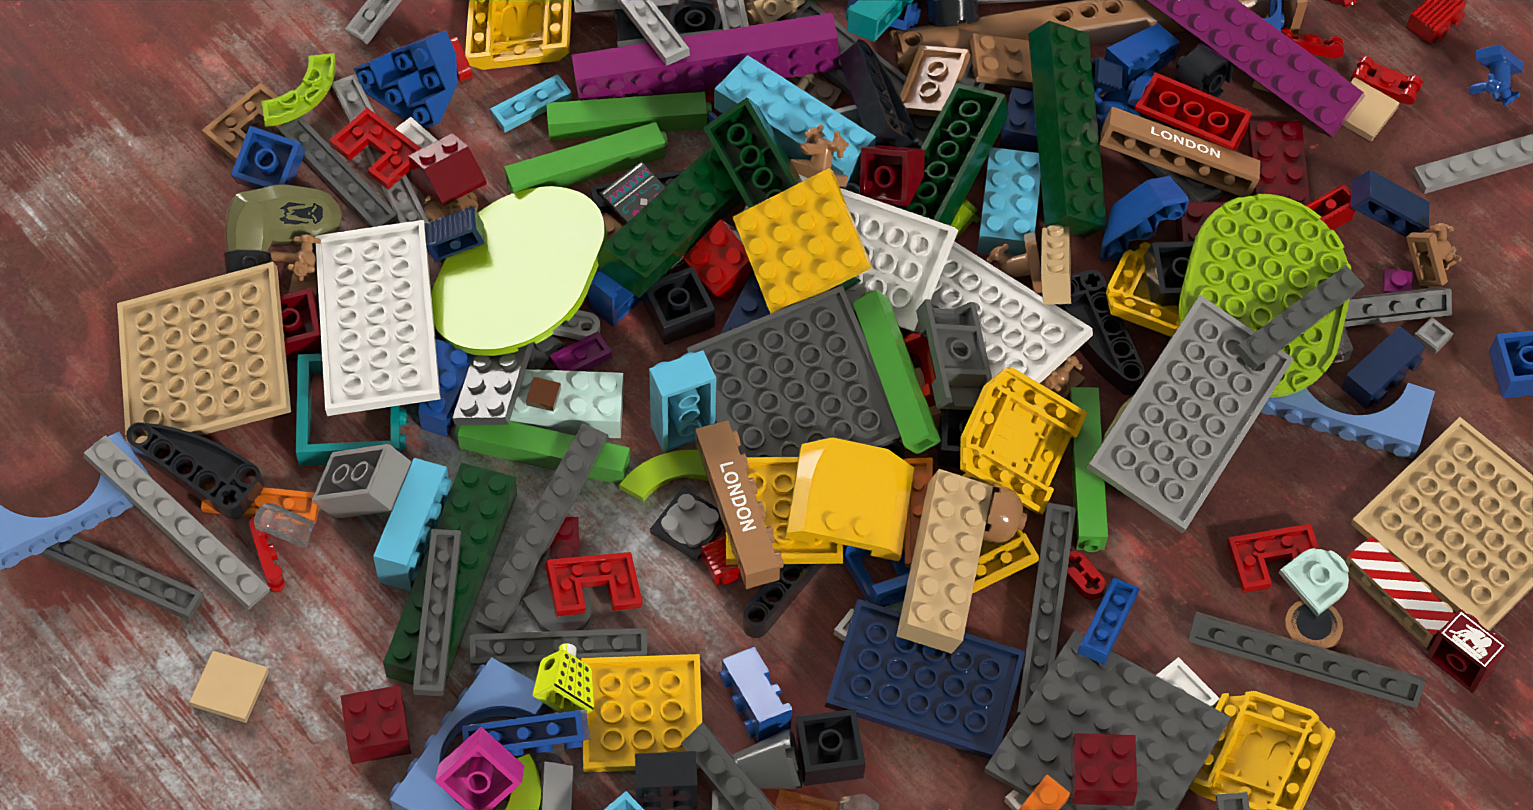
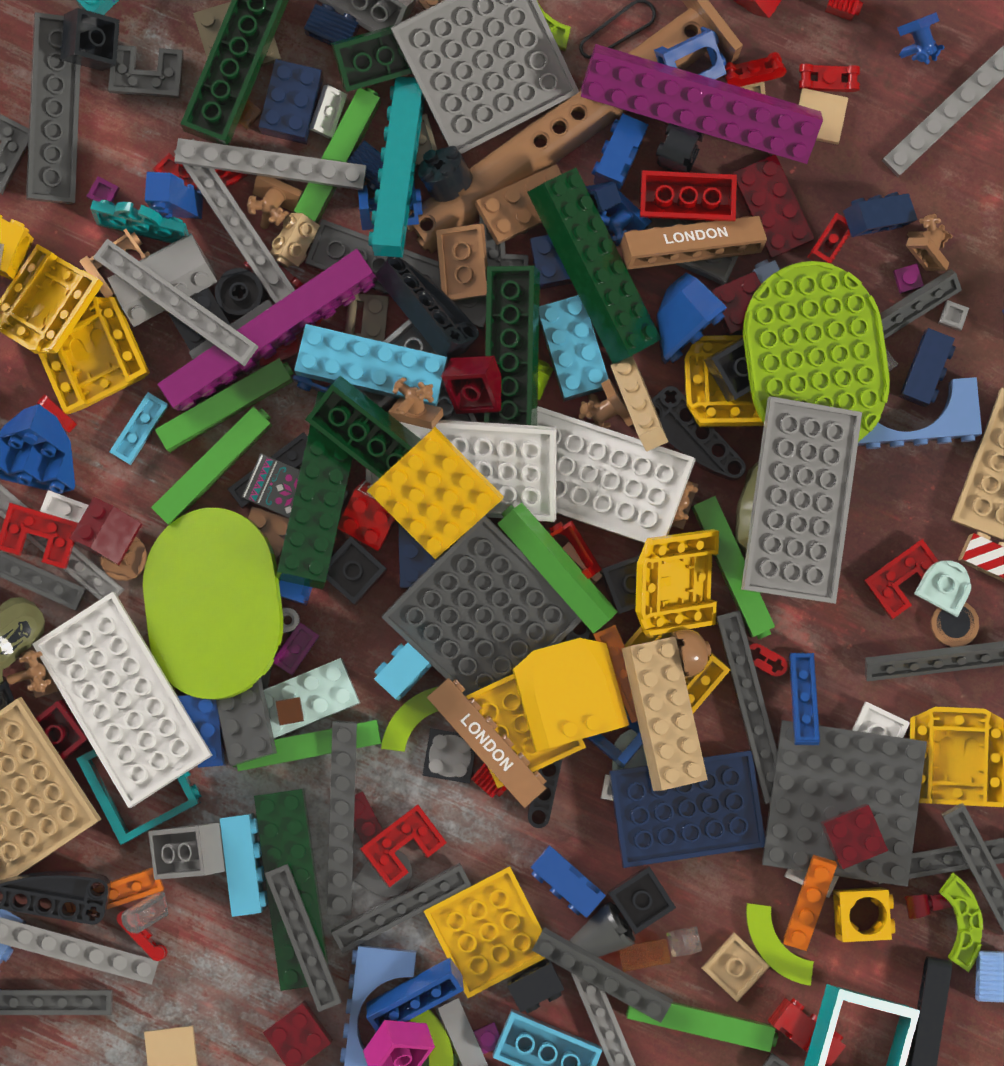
camera: 25 degrees left, 25 degrees up
dark blue brick [425,206,486,262] -> none
neon yellow torso [533,644,594,713] -> none
dark grey piece [916,299,992,410] -> none
blue plate [1127,70,1155,106] -> none
dark grey plate [1235,265,1365,371] -> none

